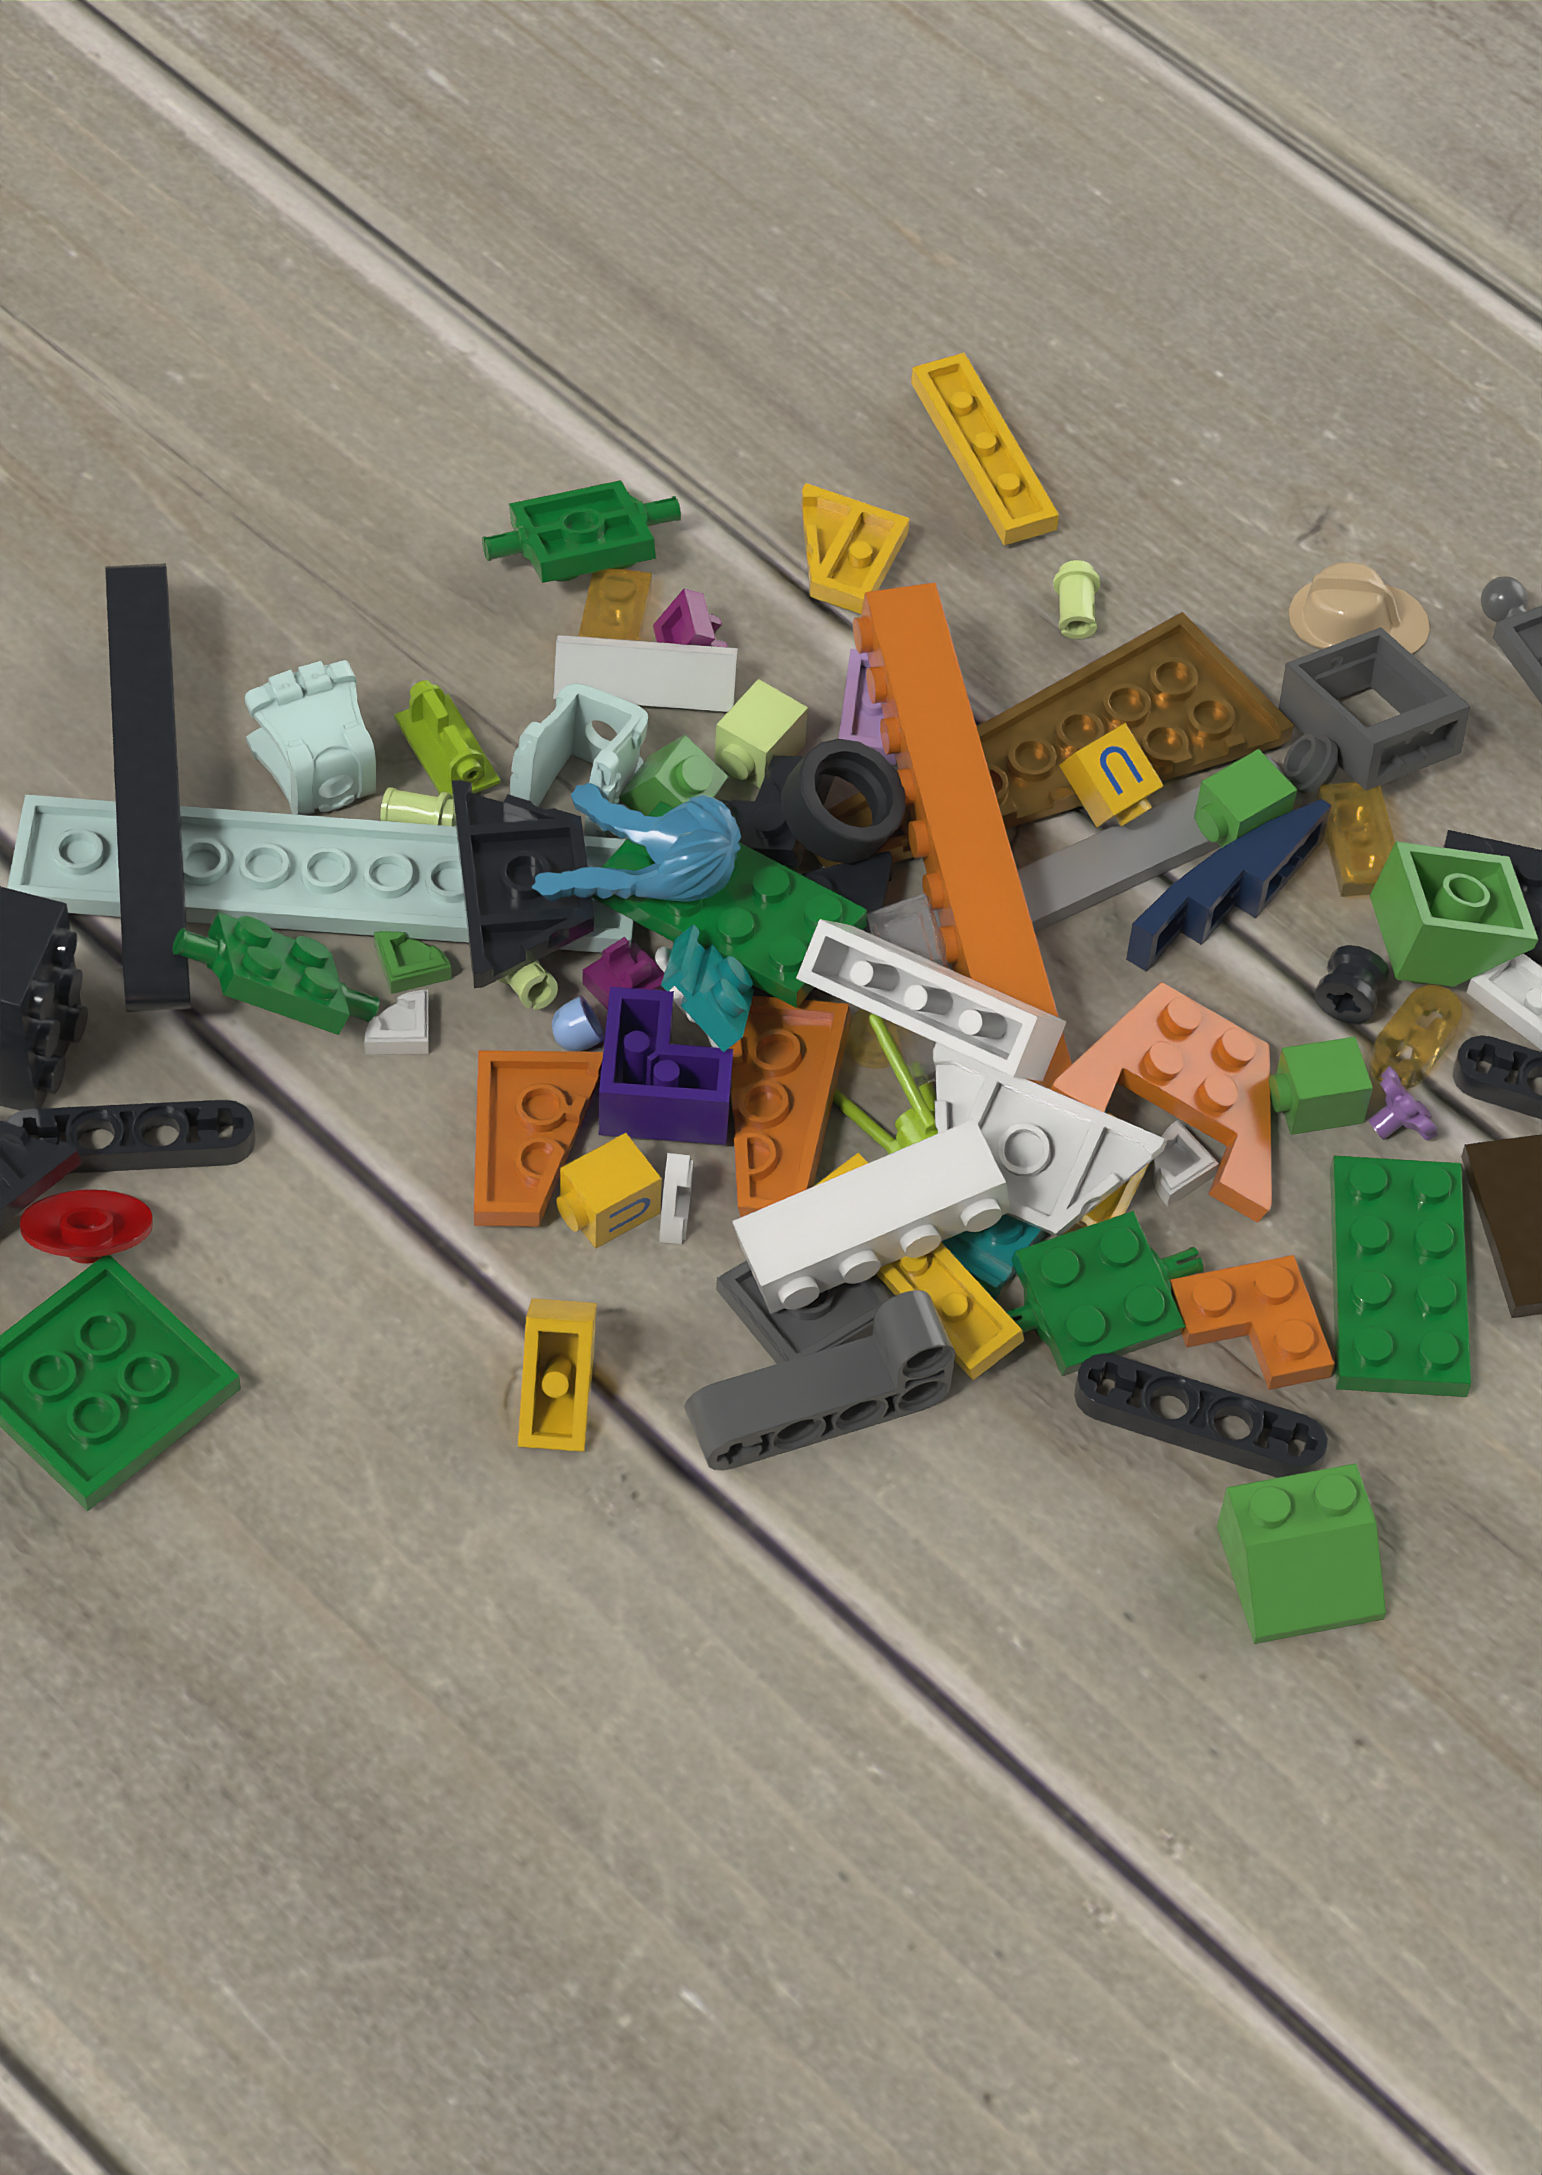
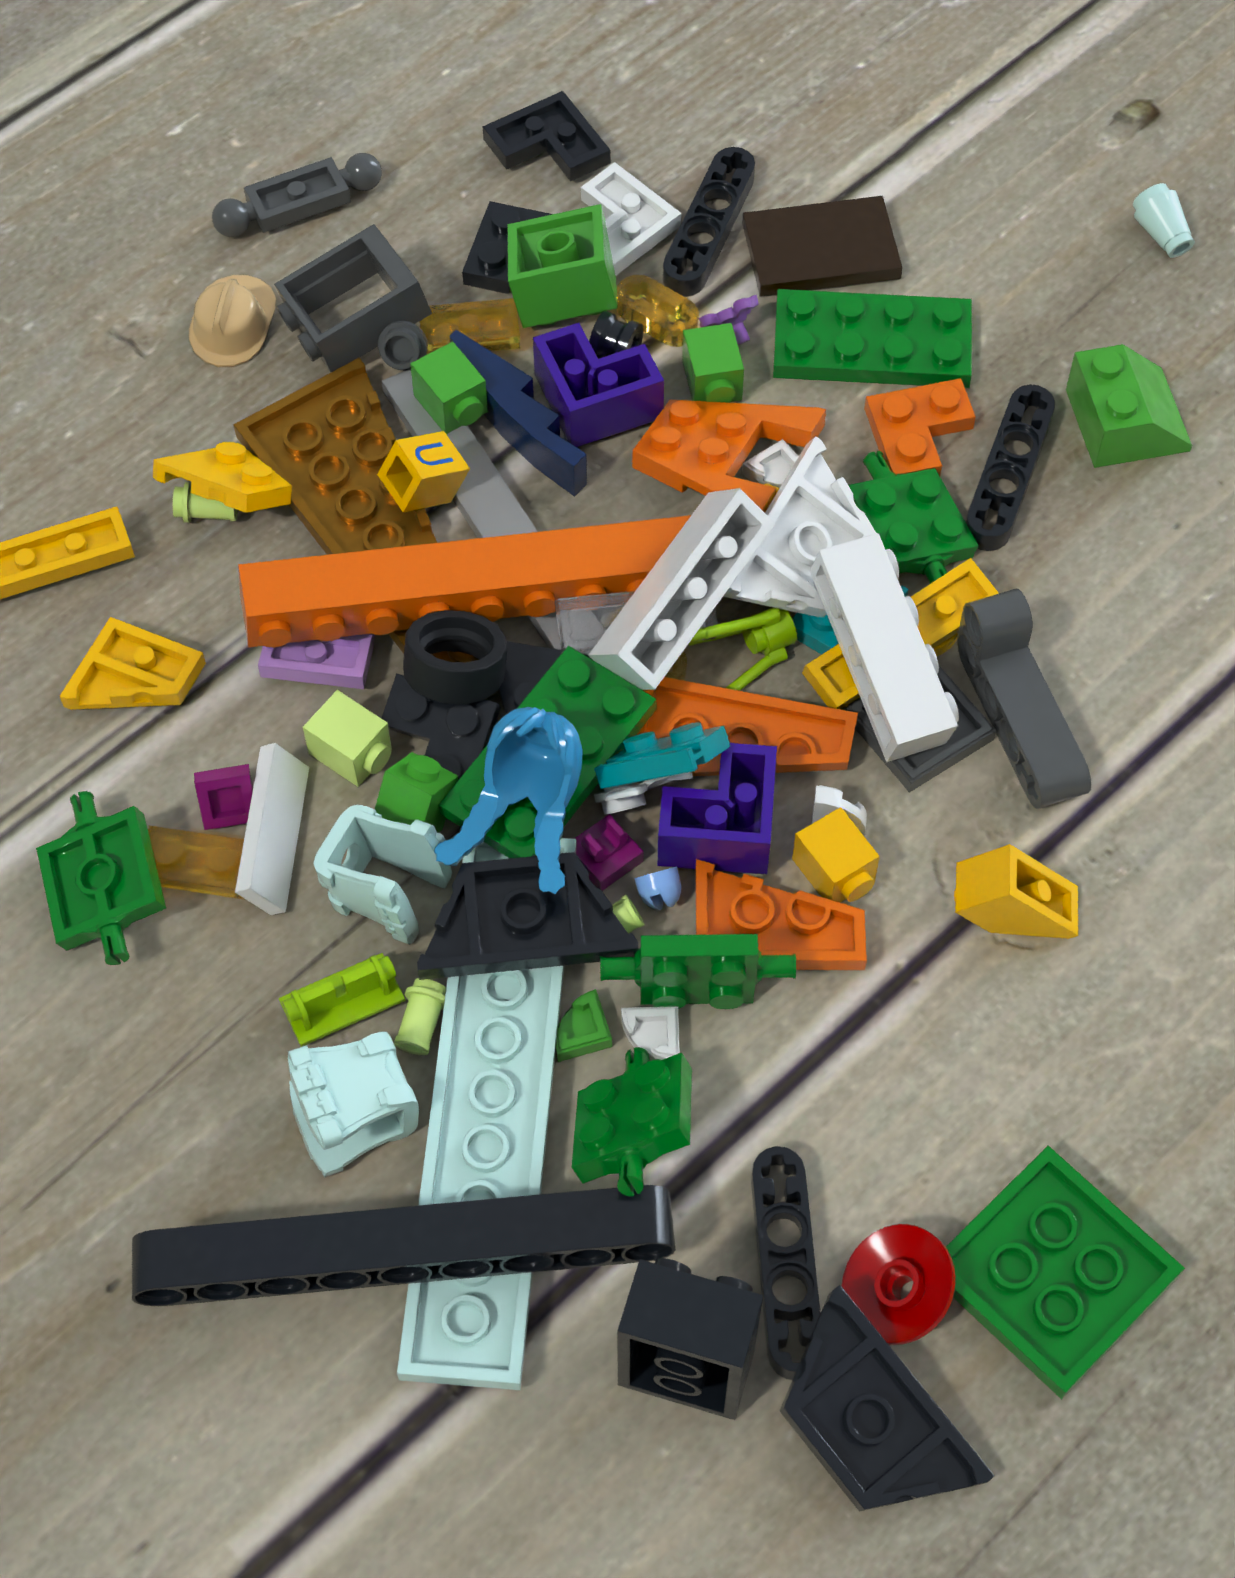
camera: 85 degrees left, 5 degrees up
none -> yellow wing [153,442,292,513]
none -> dark purple brick [533,322,664,447]
none -> green plate [600,934,796,1010]

